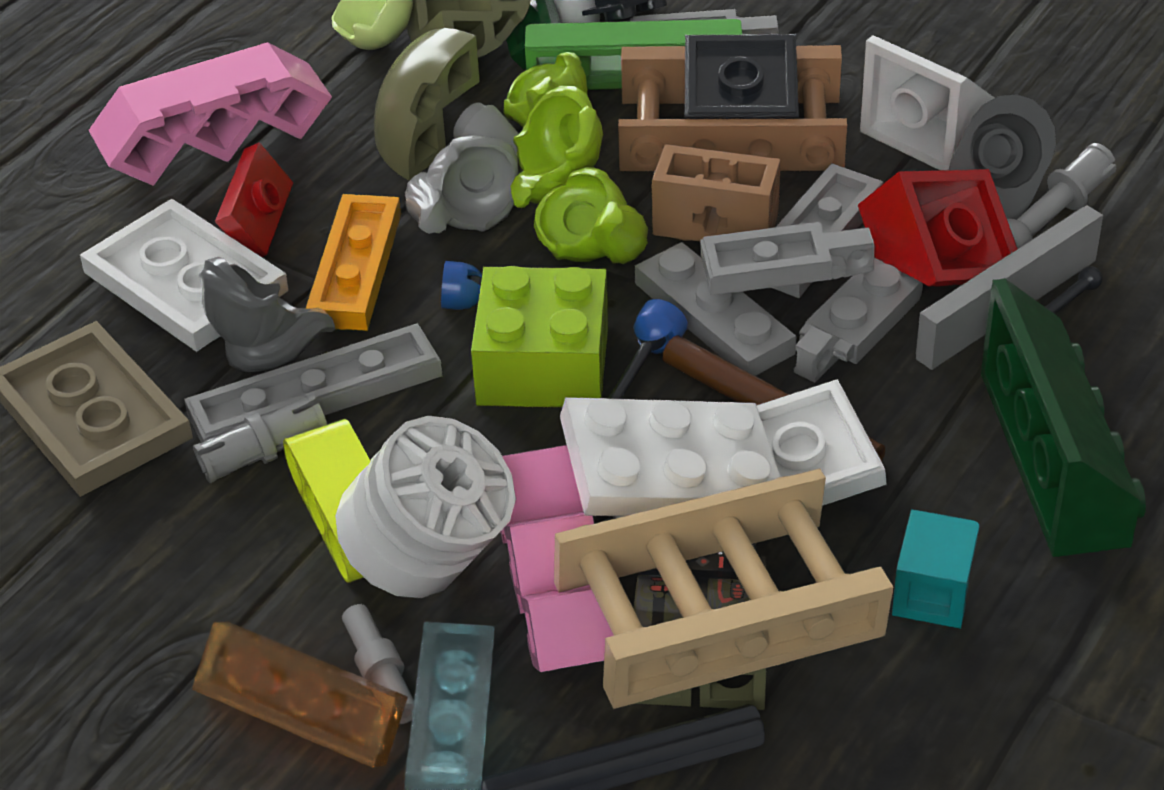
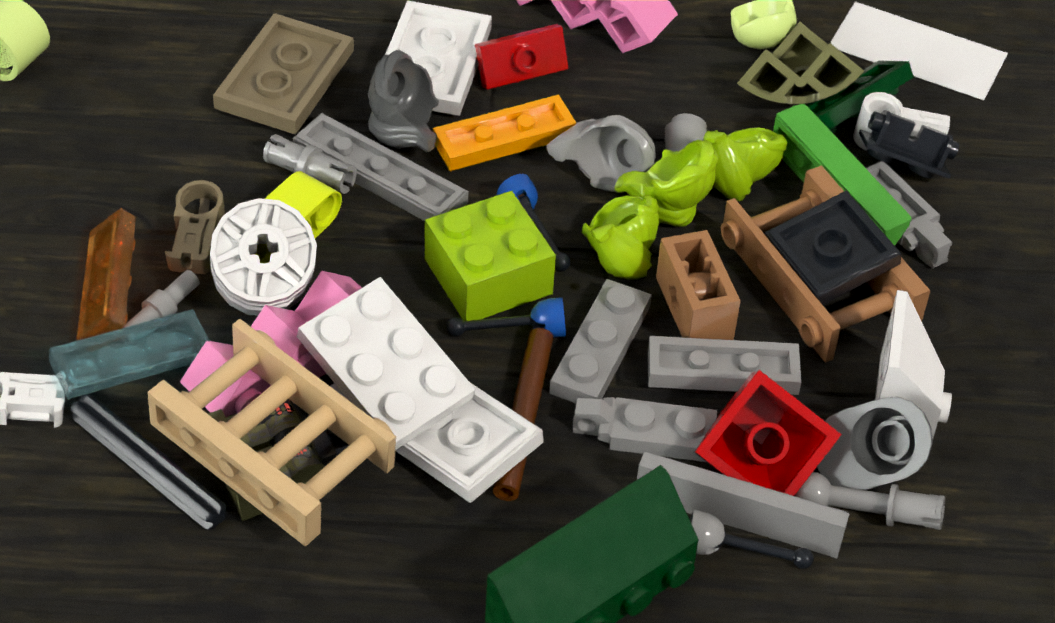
camera: 55 degrees right, 5 degrees up
olive brick [374,28,480,180] -> none
light grey hinge [700,222,875,295] -> none
teal panel [892,509,979,629] -> none
none -> dark tan piece [165,180,225,274]

